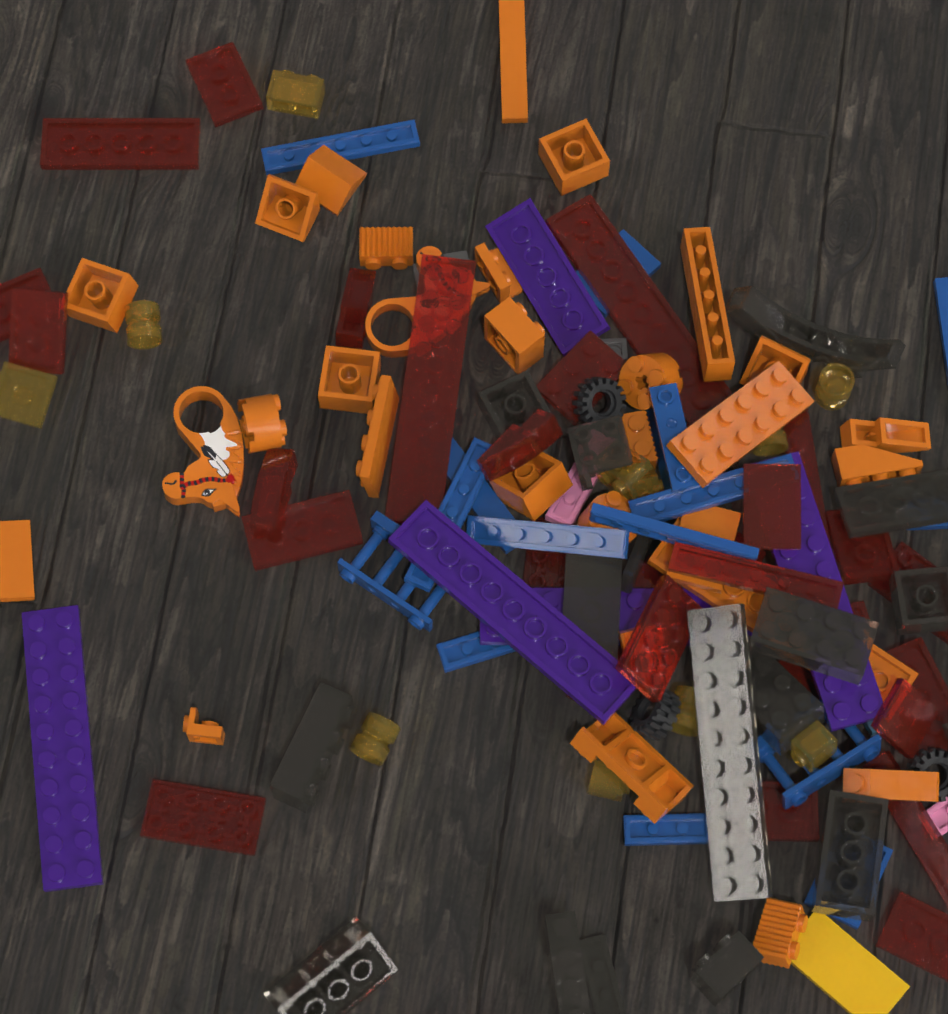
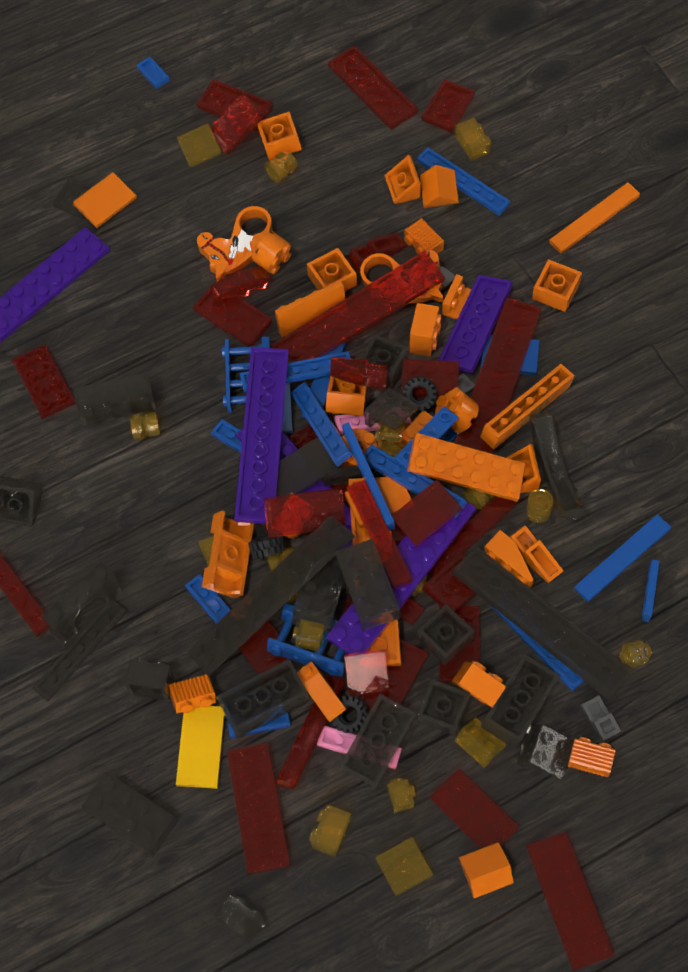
camera: 55 degrees right, 5 degrees down
orange bracket [183,707,225,745] -> none

